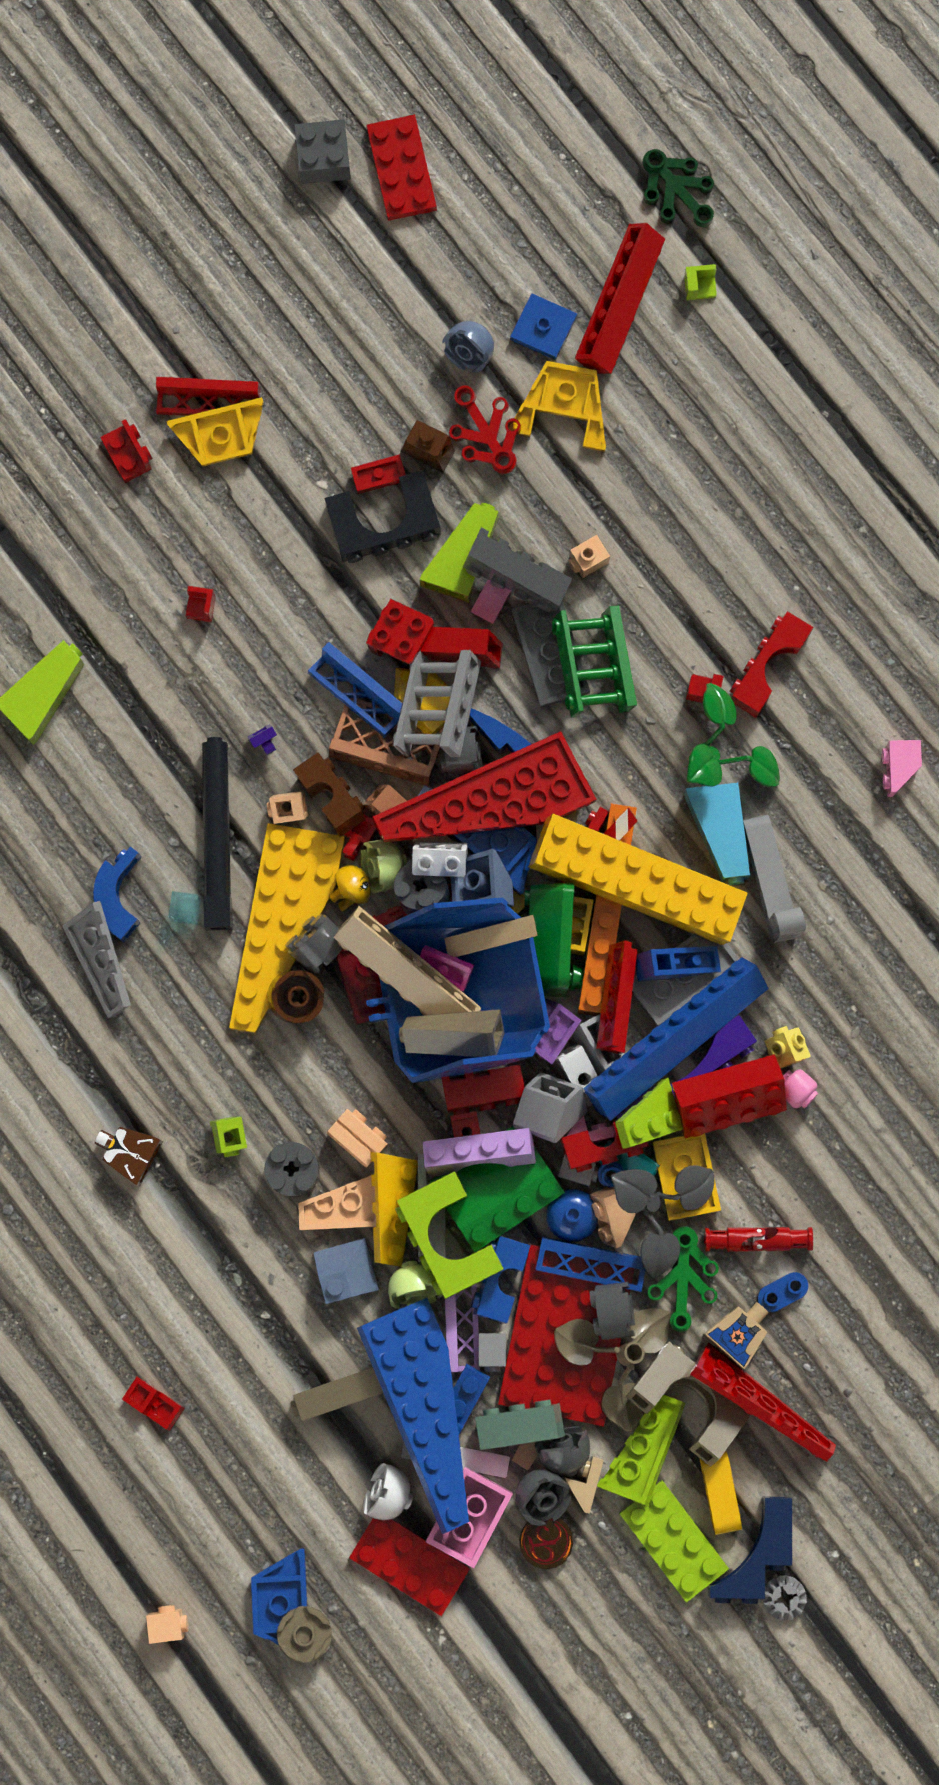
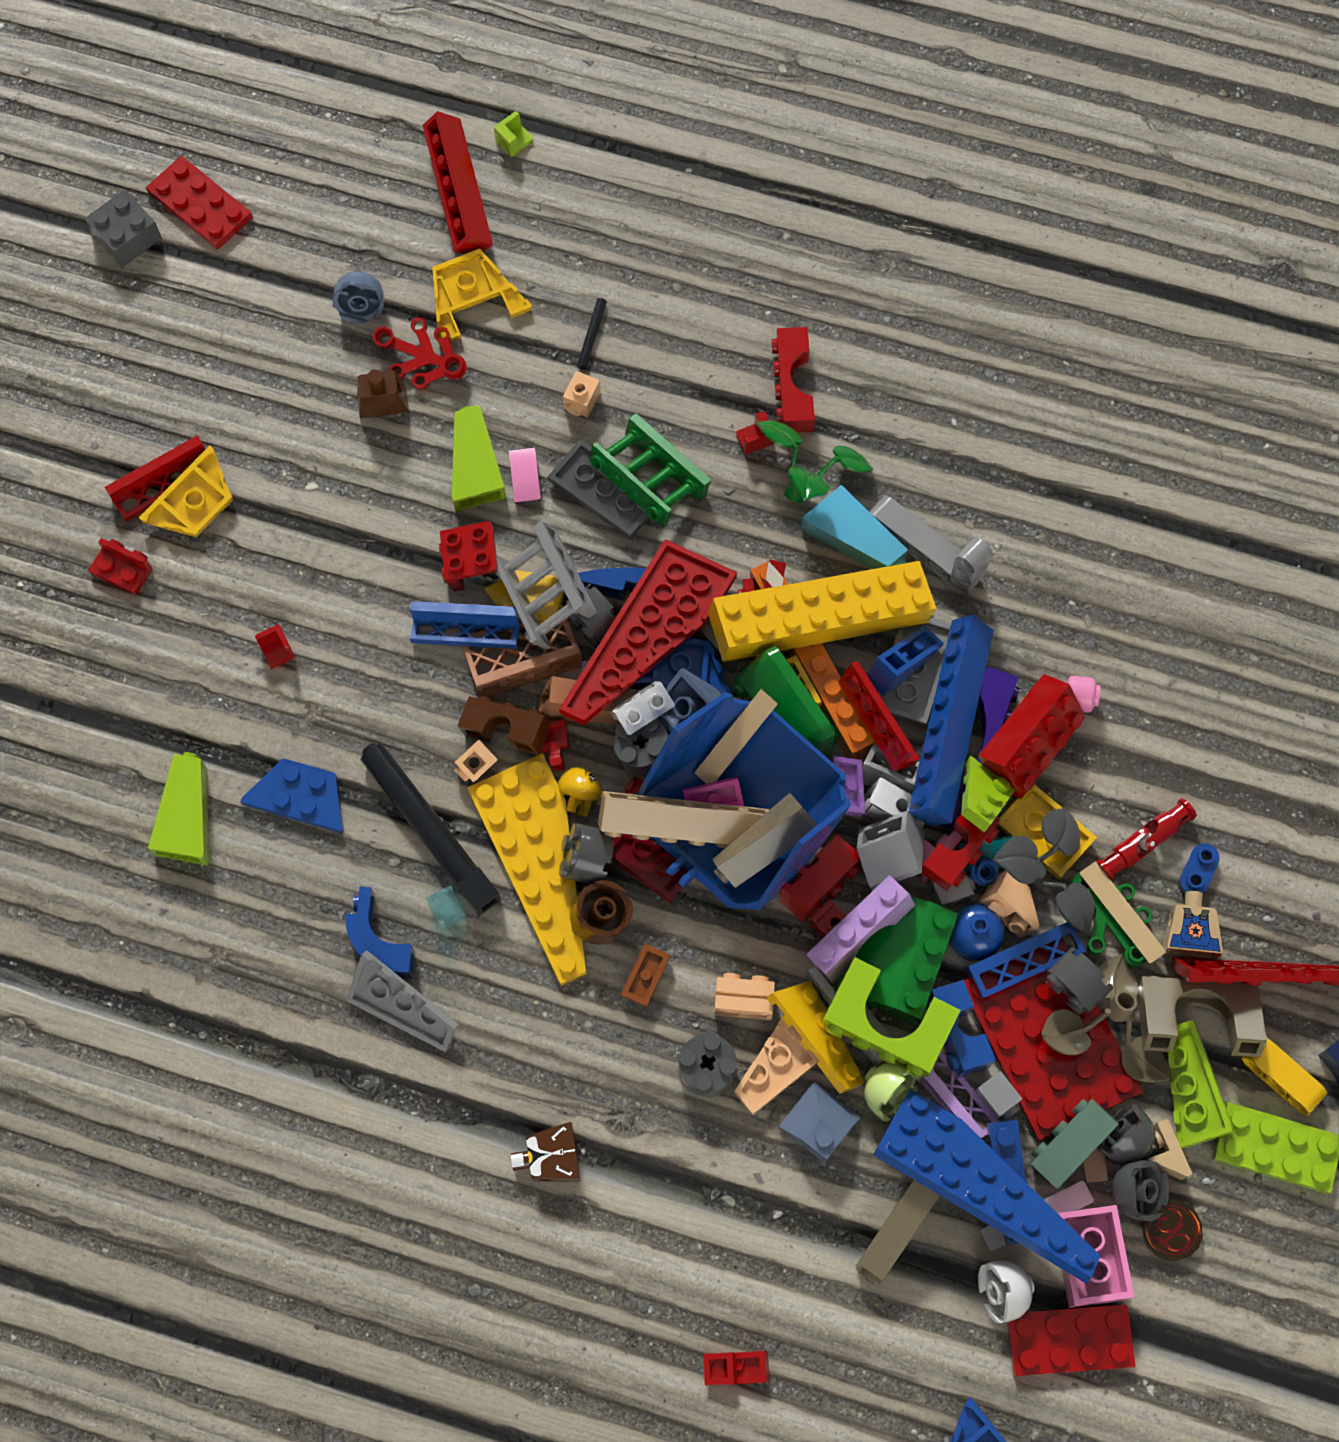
camera: 35 degrees left, 10 degrees down
lime brick [209,1116,247,1157] -> none
dark purple tile [247,724,277,755] -> none
black arch [325,470,441,563] -> none
red plate [351,454,406,494] -> none
yellowish green cylinder [361,840,407,893] -> none
red slope [420,627,503,668] -> none
dark grey wedge [463,527,572,612] -> none
blue plate [510,293,577,360] -> none
dark green plant [642,149,714,227] -> none
light yellow brick [764,1026,811,1069] -> none
bright pink slope [882,740,922,797] -> none
none -> blue wing [240,758,344,834]
none -> black bar [577,298,607,370]
none -> dark orange plate [621,943,671,1008]
none -> tan sticker [1080,862,1166,964]

